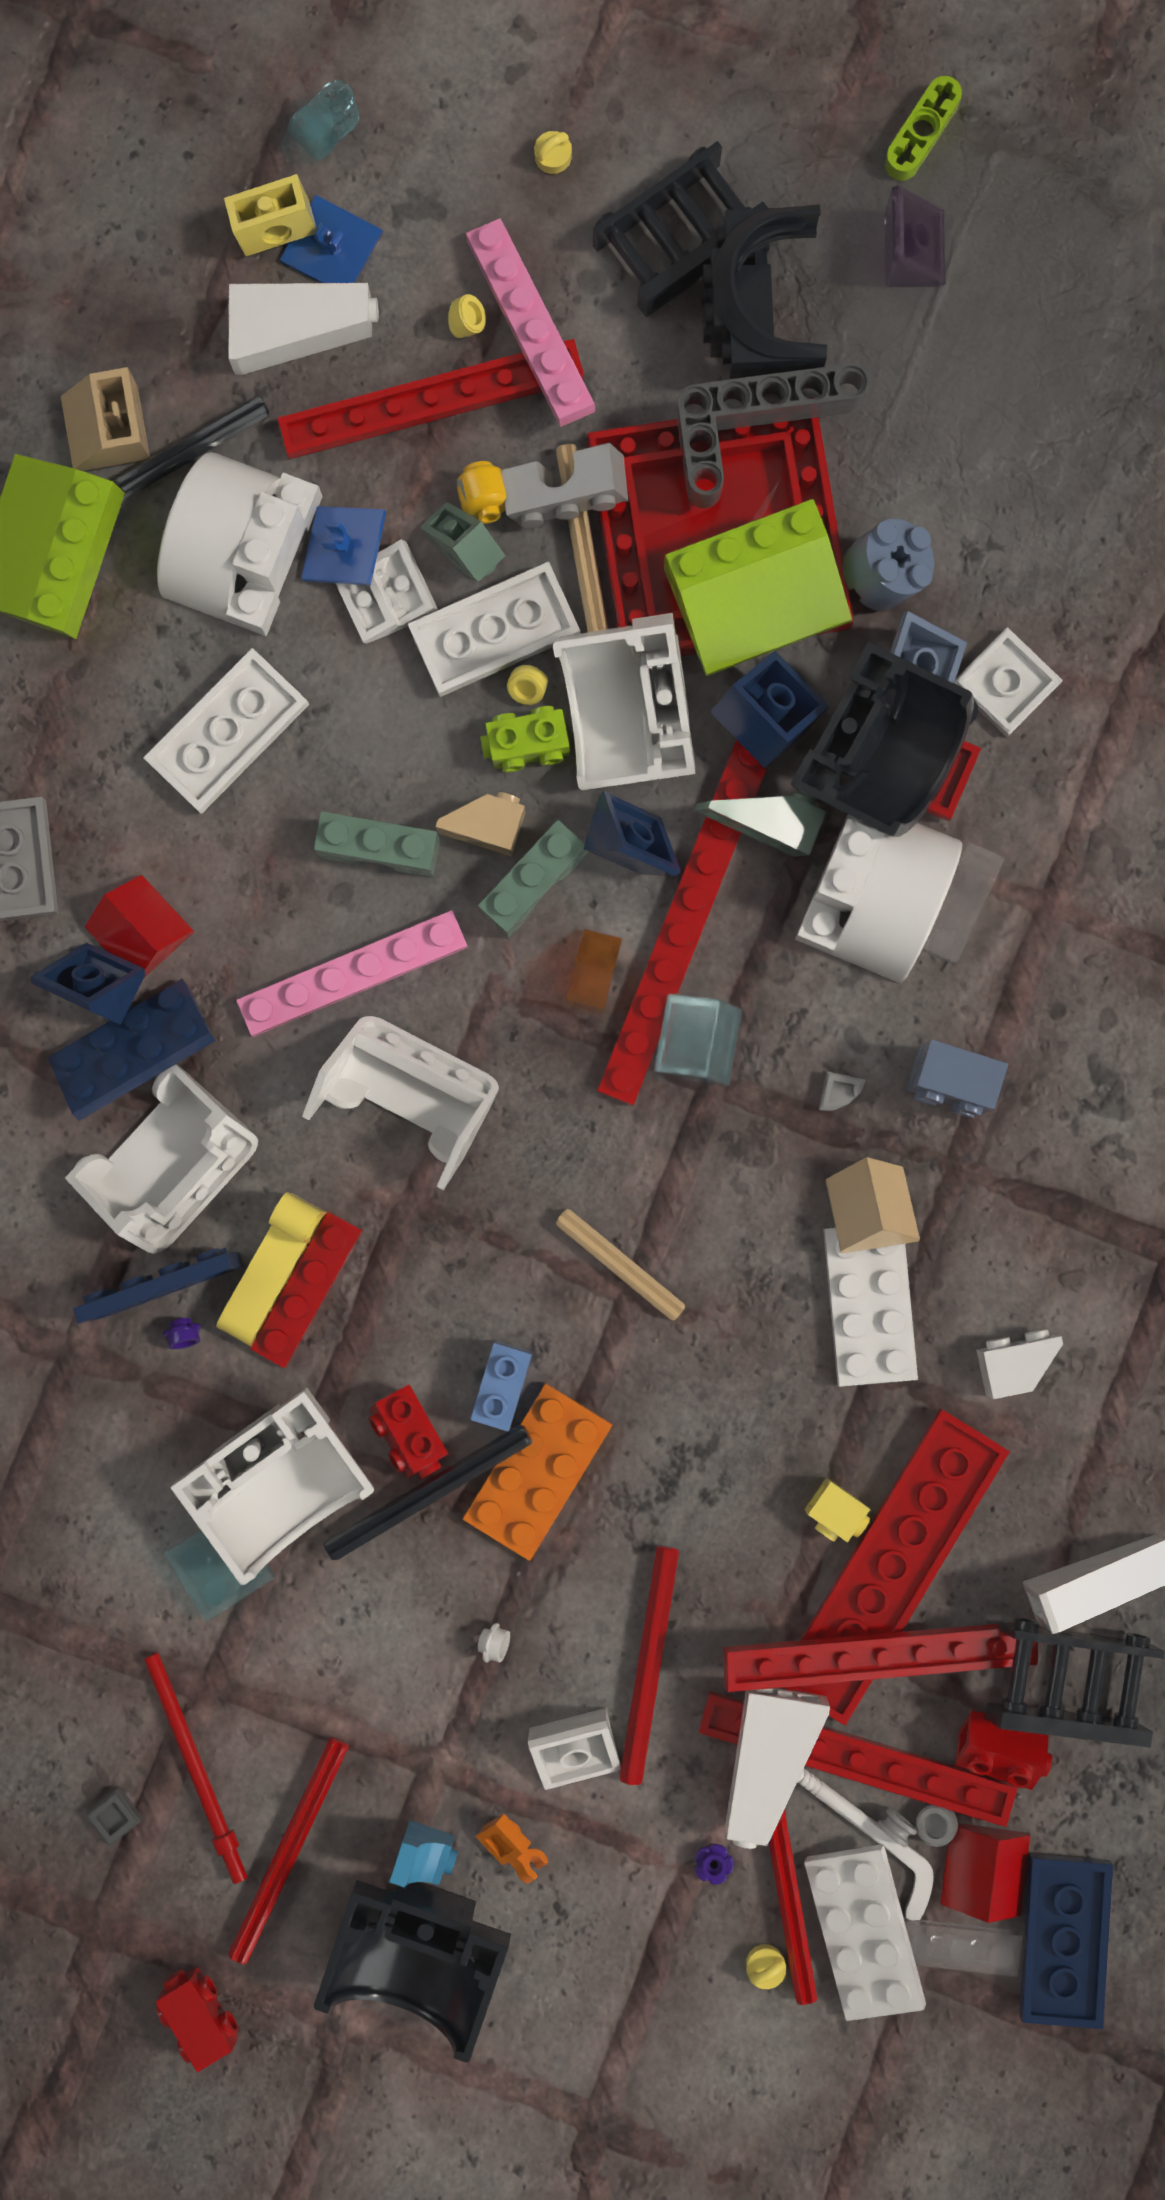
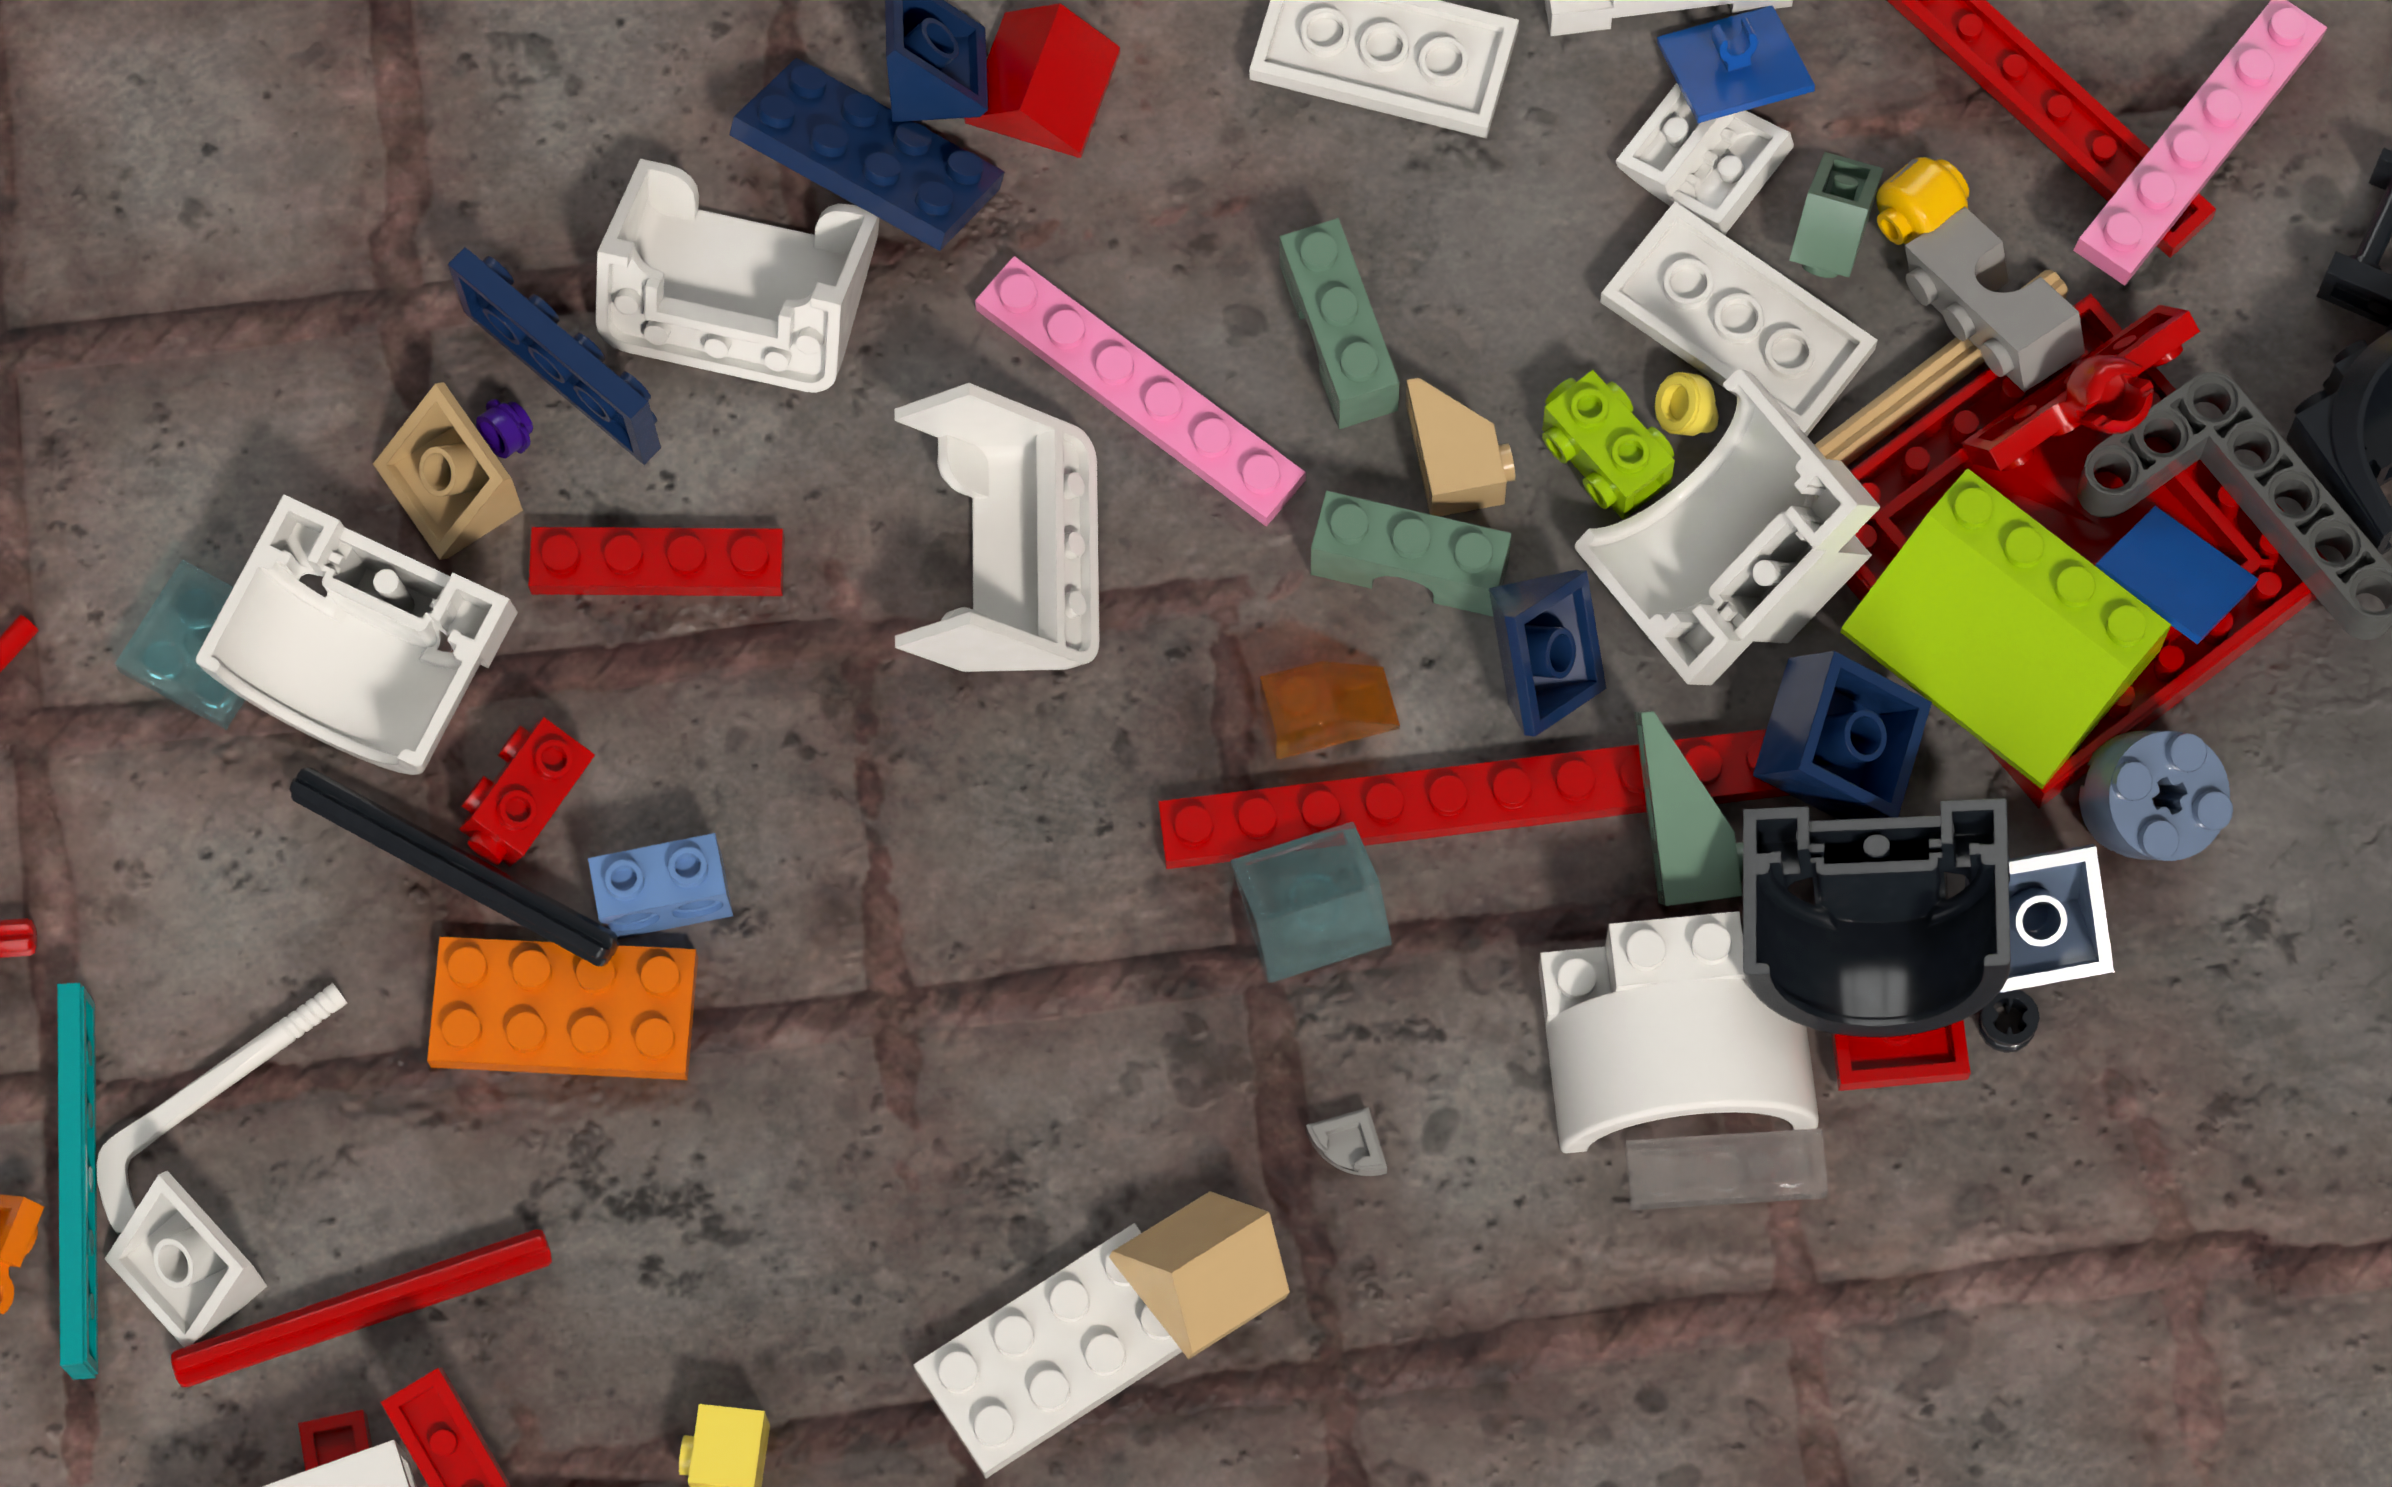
camera: 60 degrees right, 15 degrees down
light yellow beam [216,1192,327,1346] -> none
light yellow tile [448,294,486,338] -> none
white plate [478,1623,510,1663] -> none
tan axle [556,1209,685,1321] -> none
sand blue brick [906,1039,1008,1118] -> none
white tile [954,627,1063,738] -> none
none -> teal tile [57,983,98,1380]
none -> white piece [96,983,348,1235]
none -> tan slope [373,382,523,560]
none -> red plate [1961,305,2200,471]
none -> blue piece [2095,506,2259,645]

